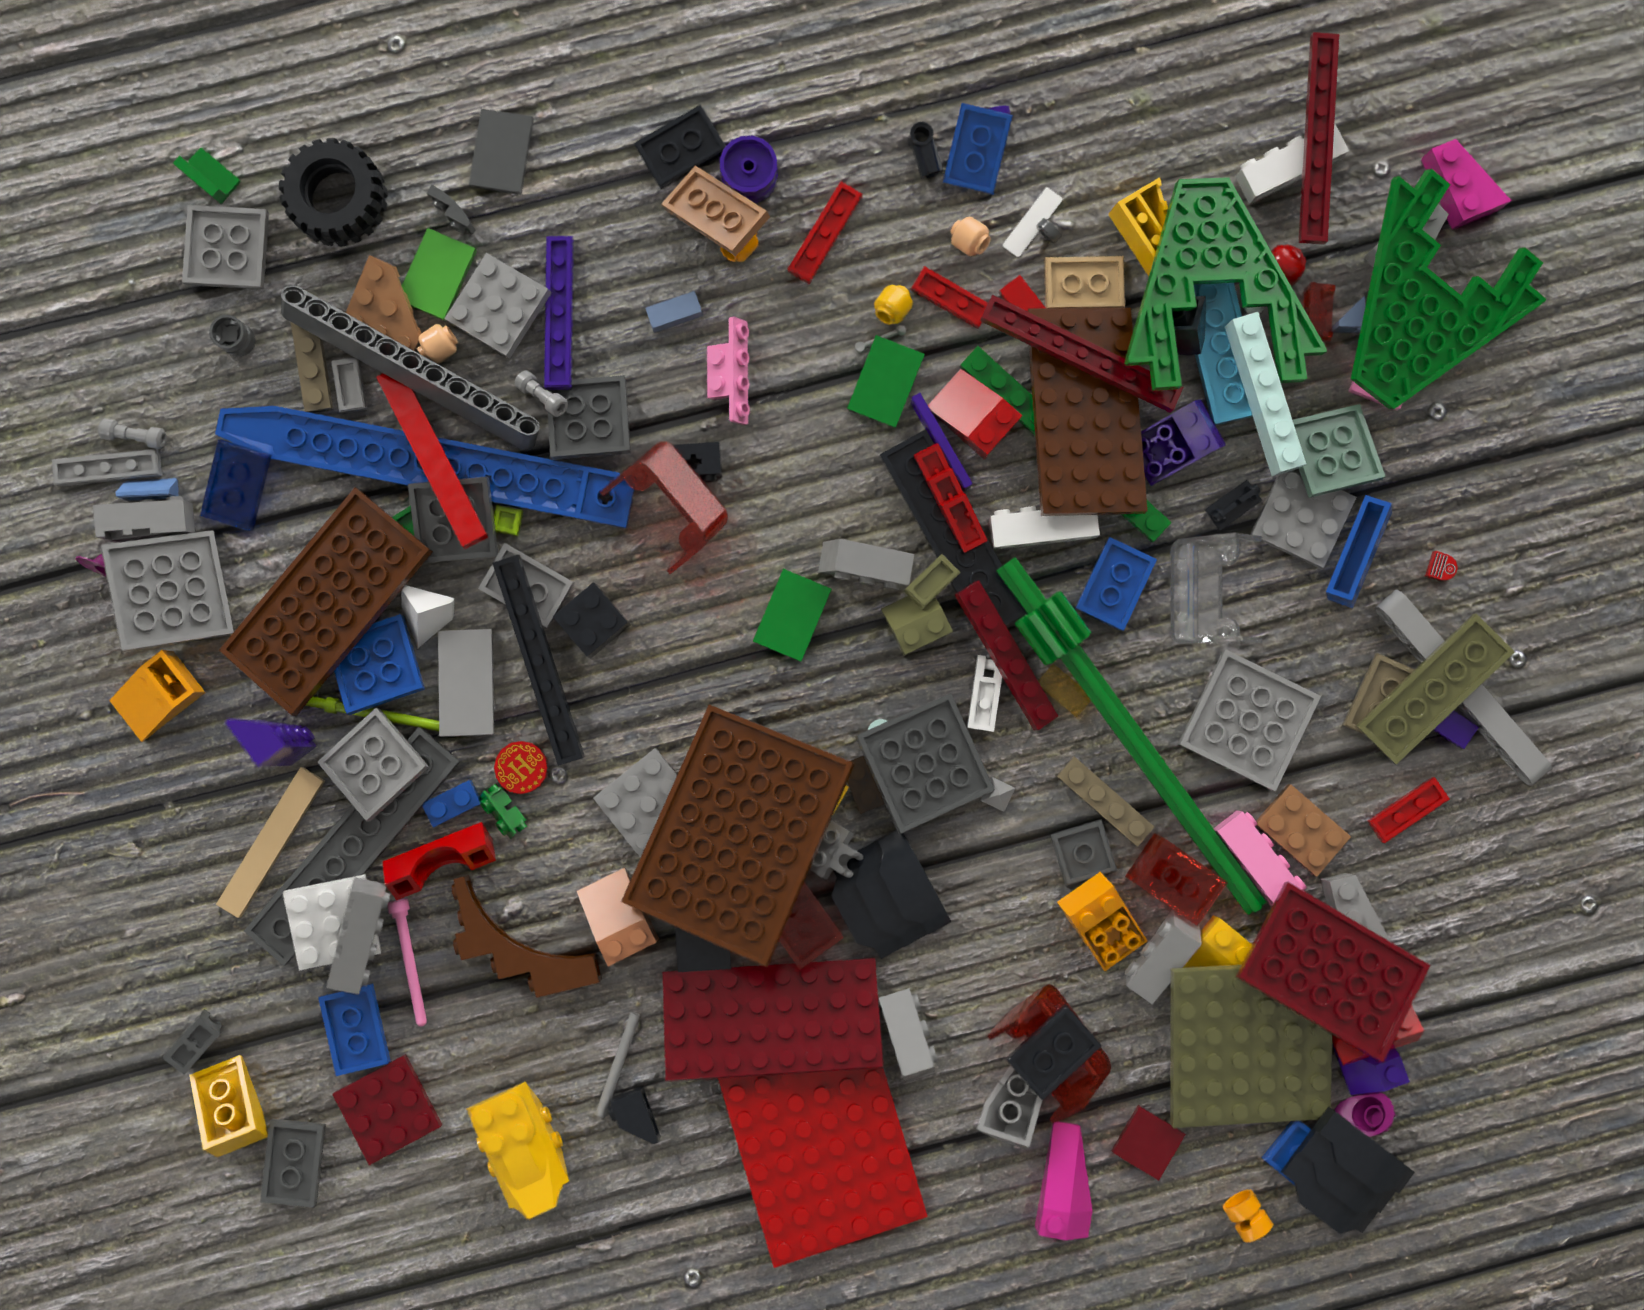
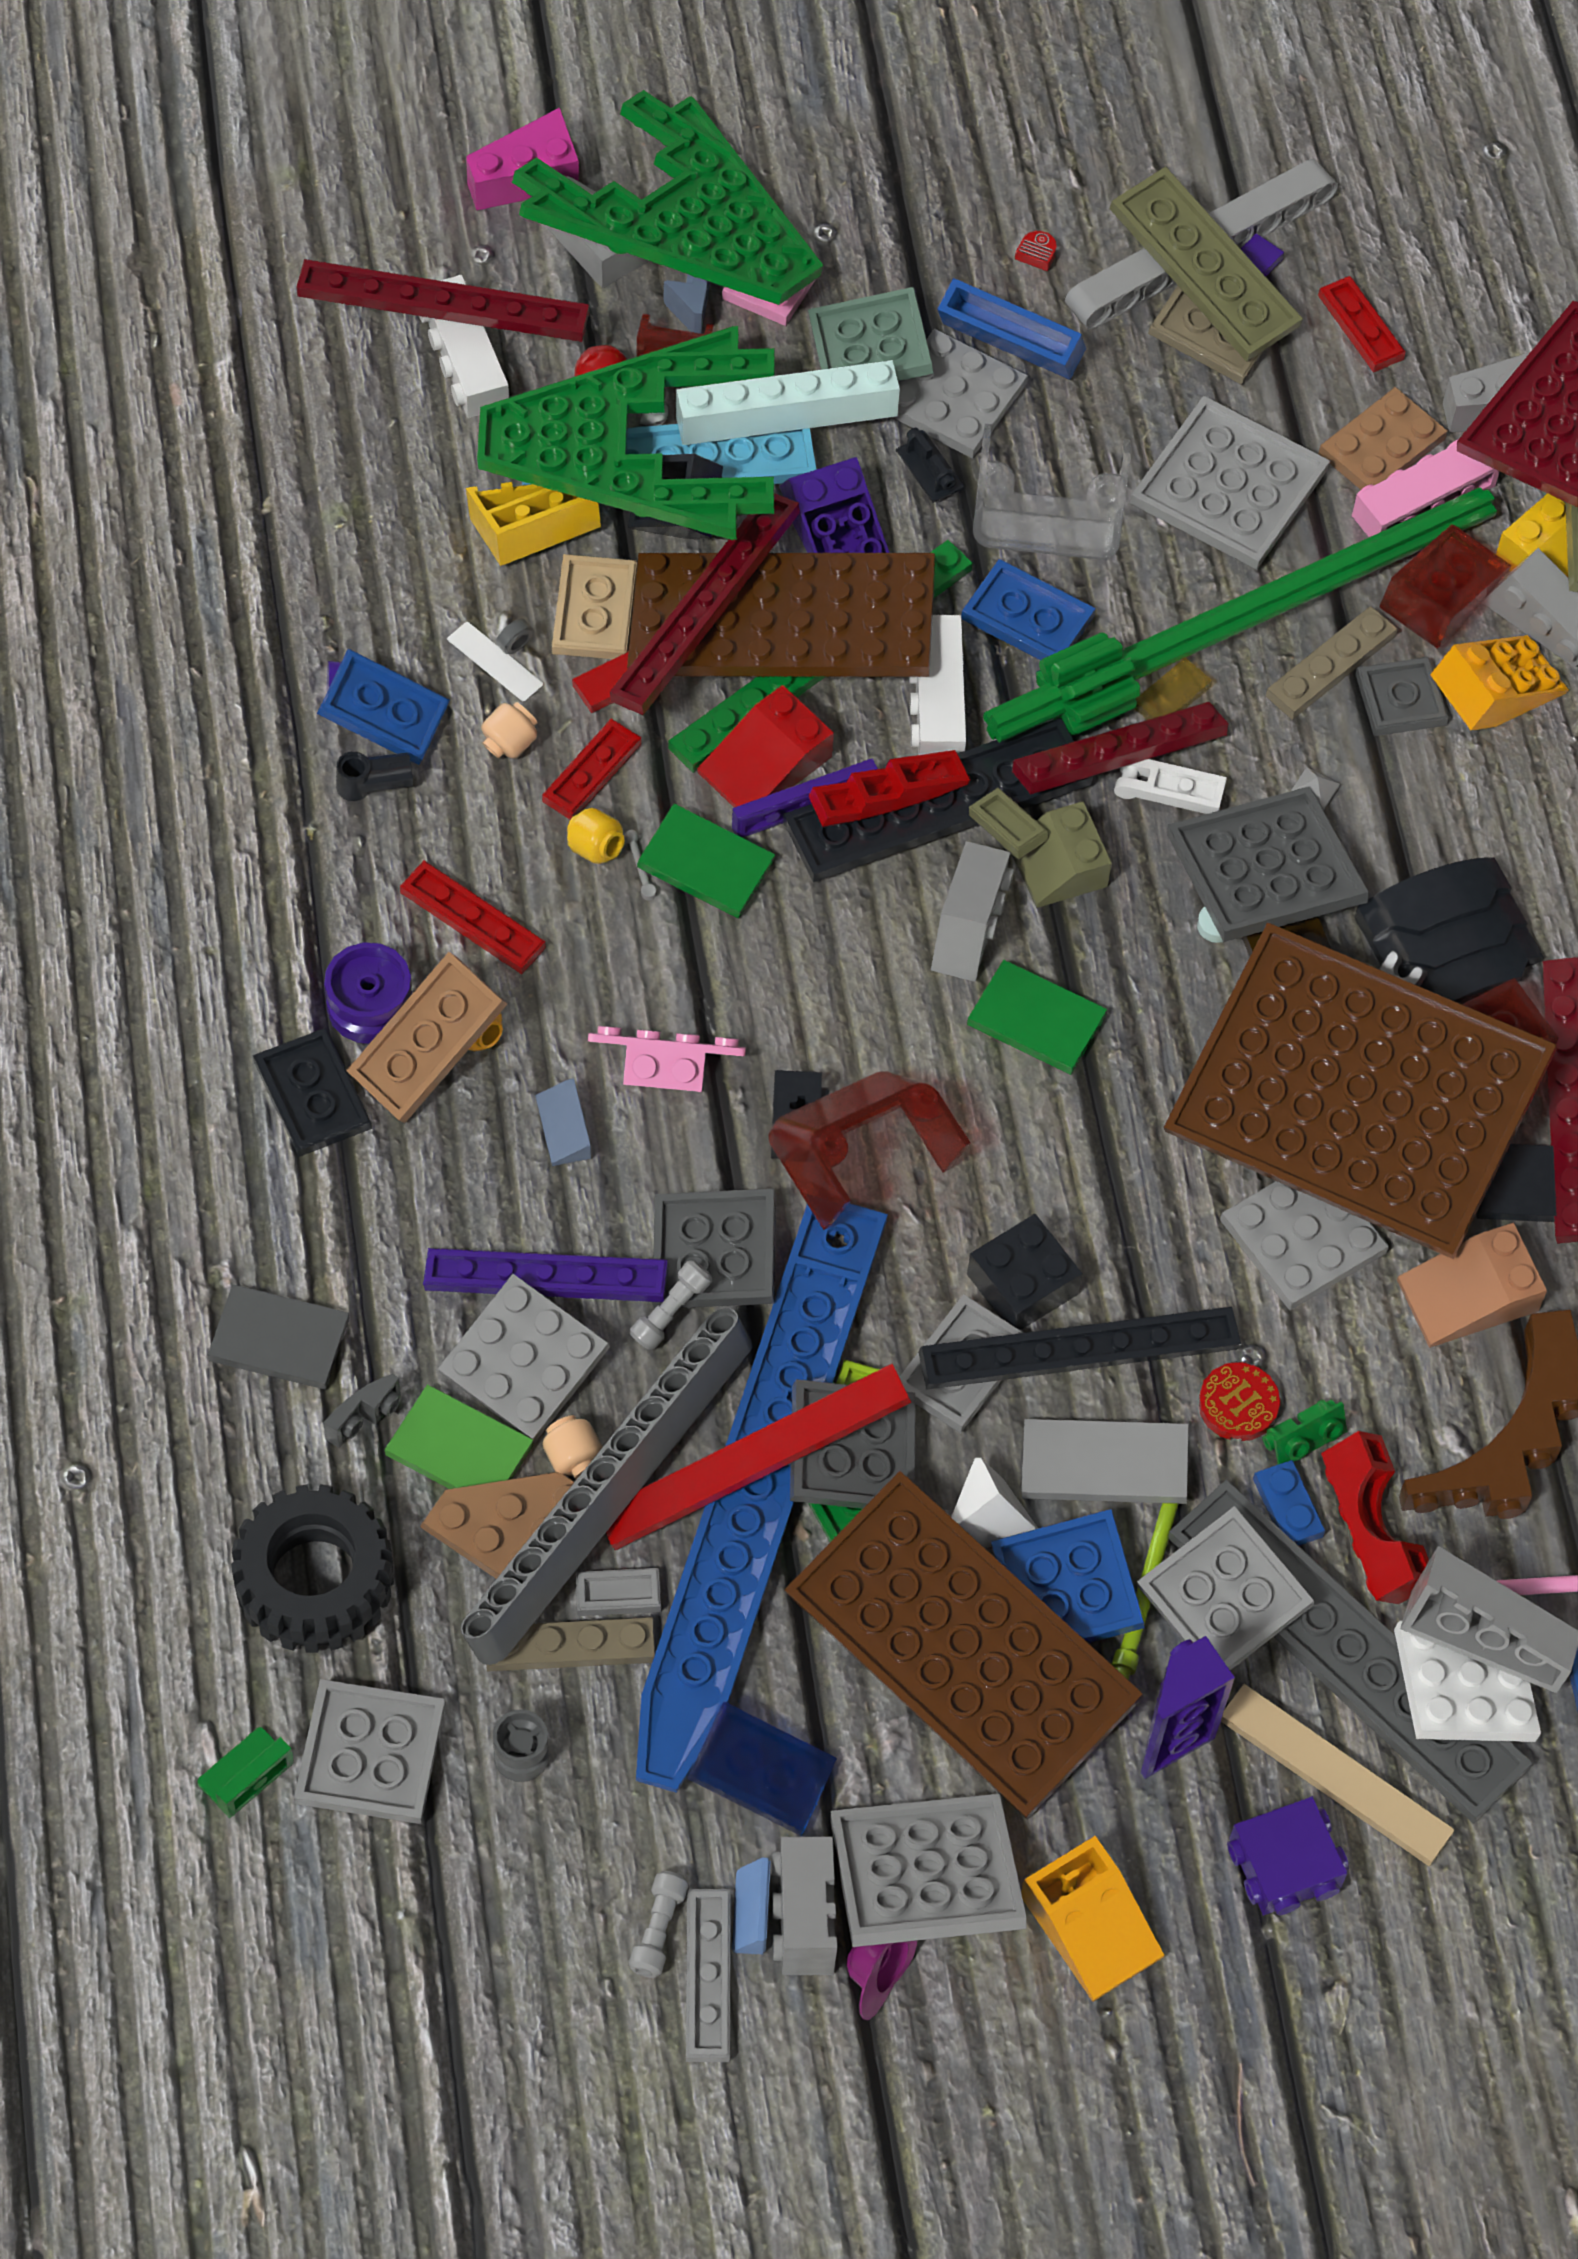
camera: 85 degrees left, 25 degrees down
none -> dark purple brick [1227,1796,1349,1916]

